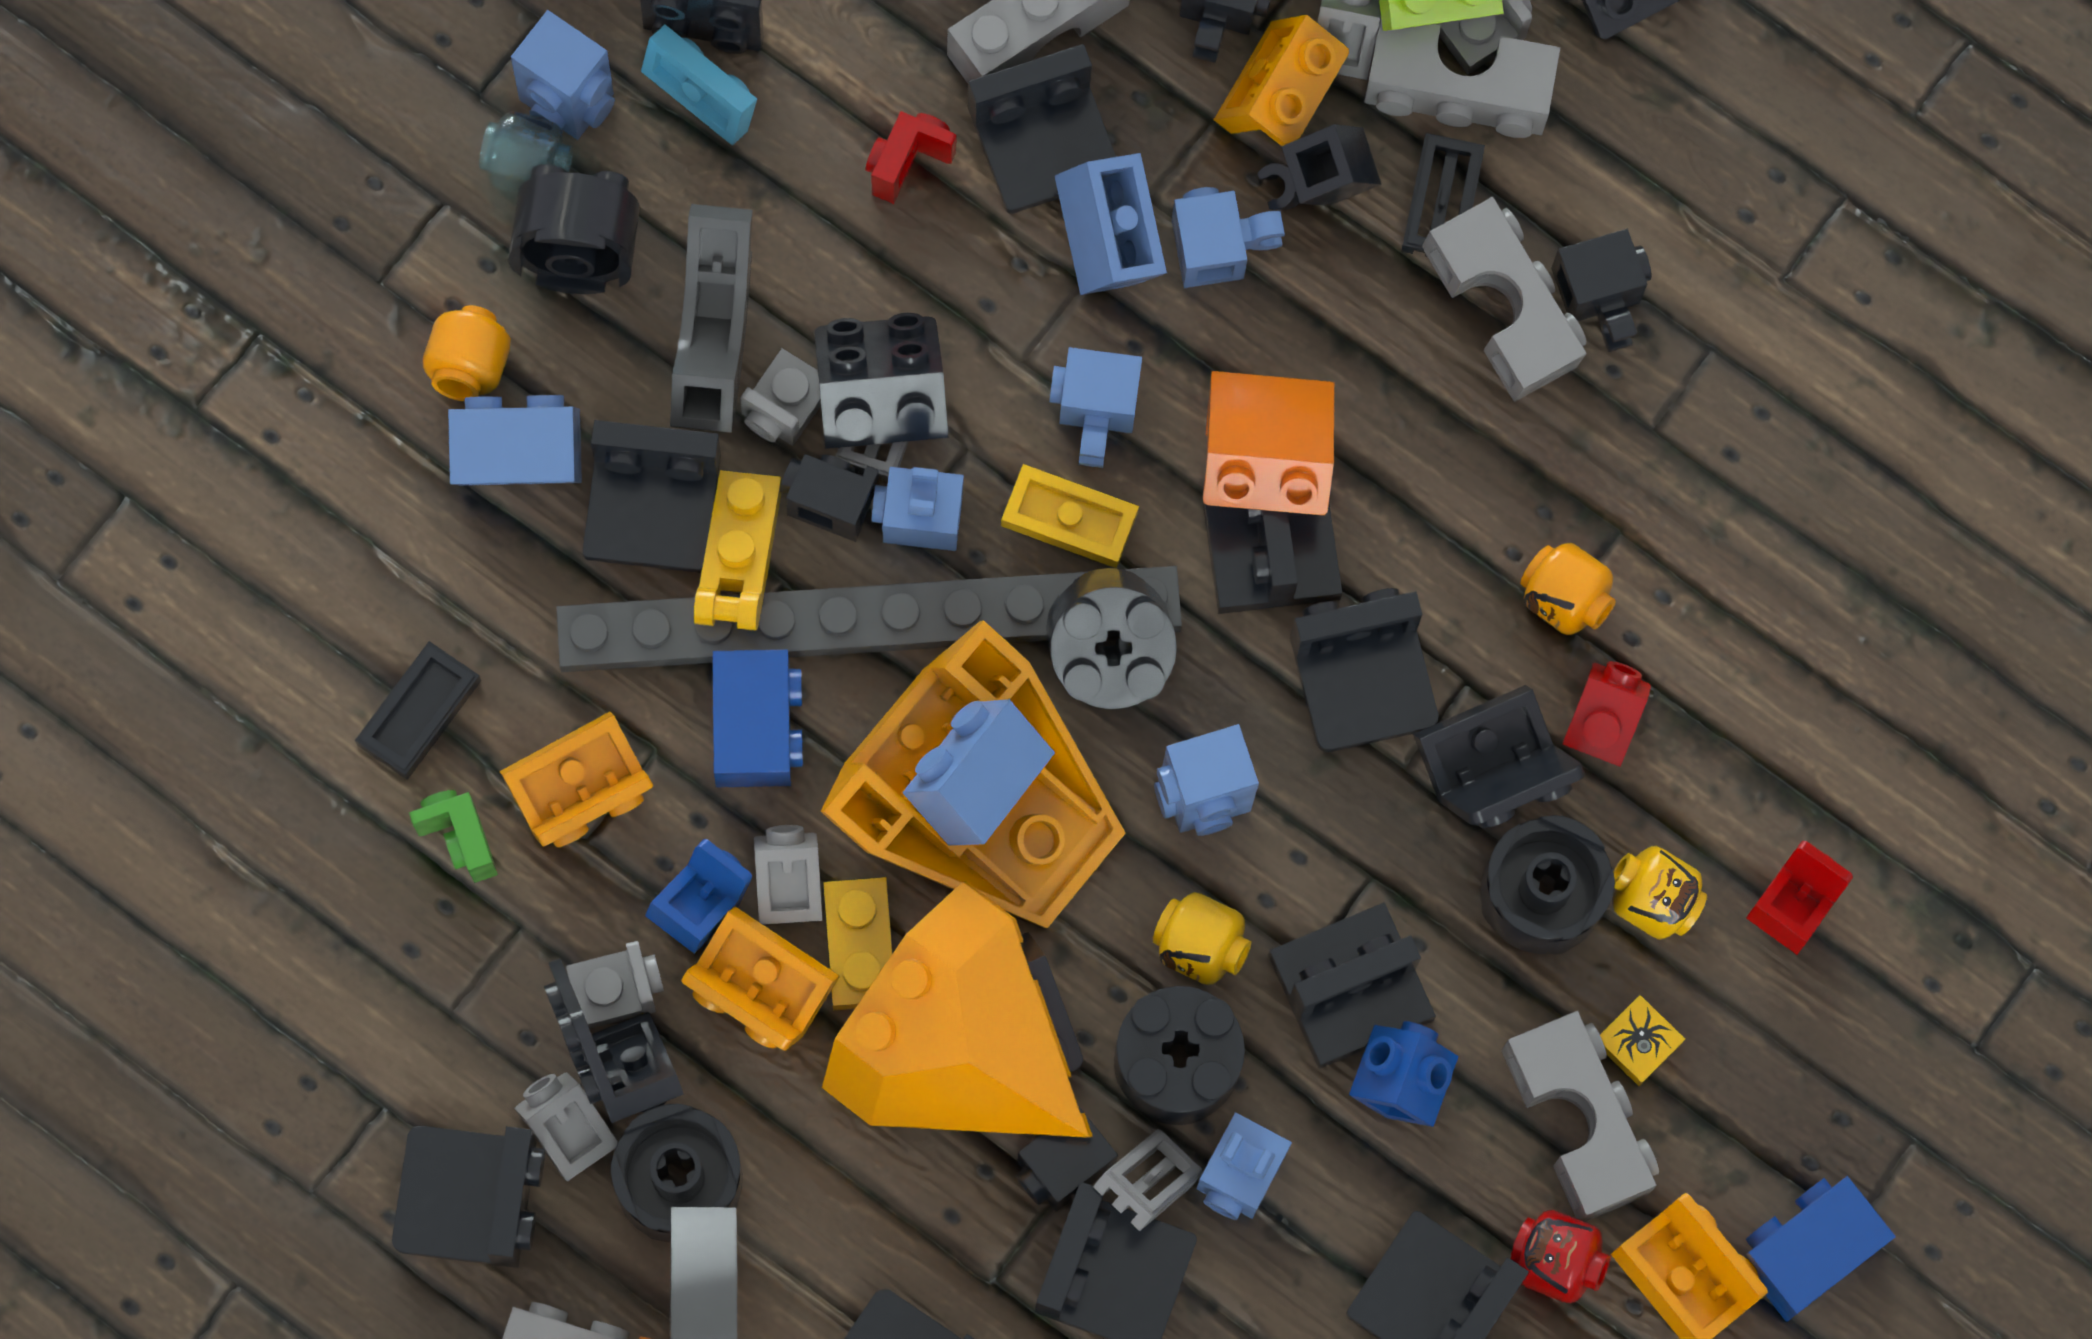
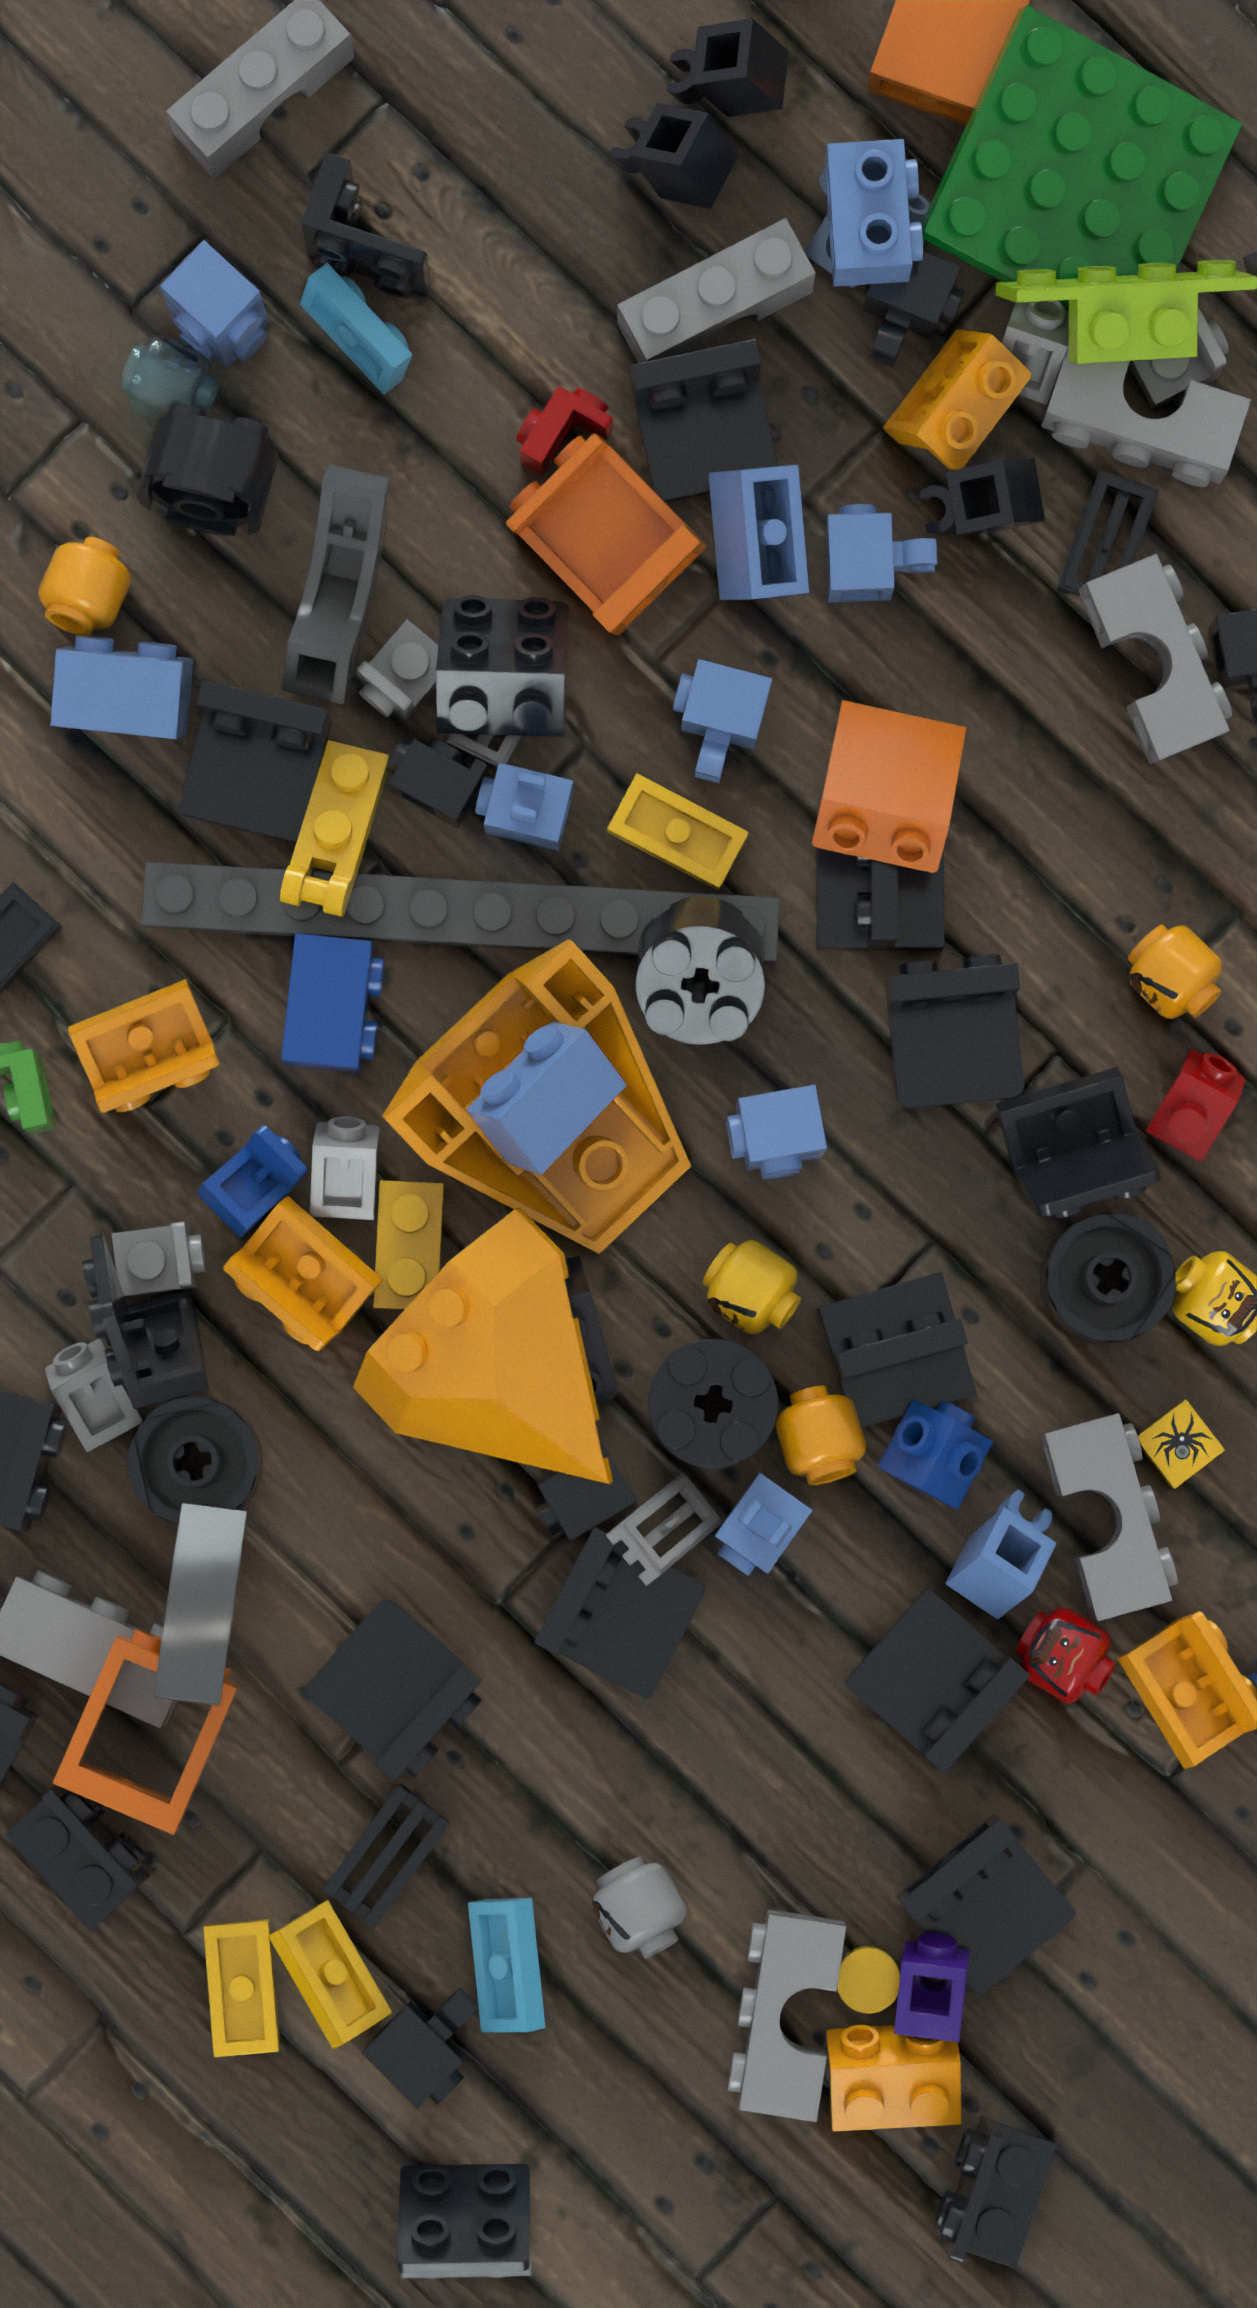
camera: 10 degrees right, 10 degrees up
none -> orange panel [505,433,708,635]
none -> light orange head [775,1385,866,1485]
none -> medium blue brick [945,1490,1057,1620]

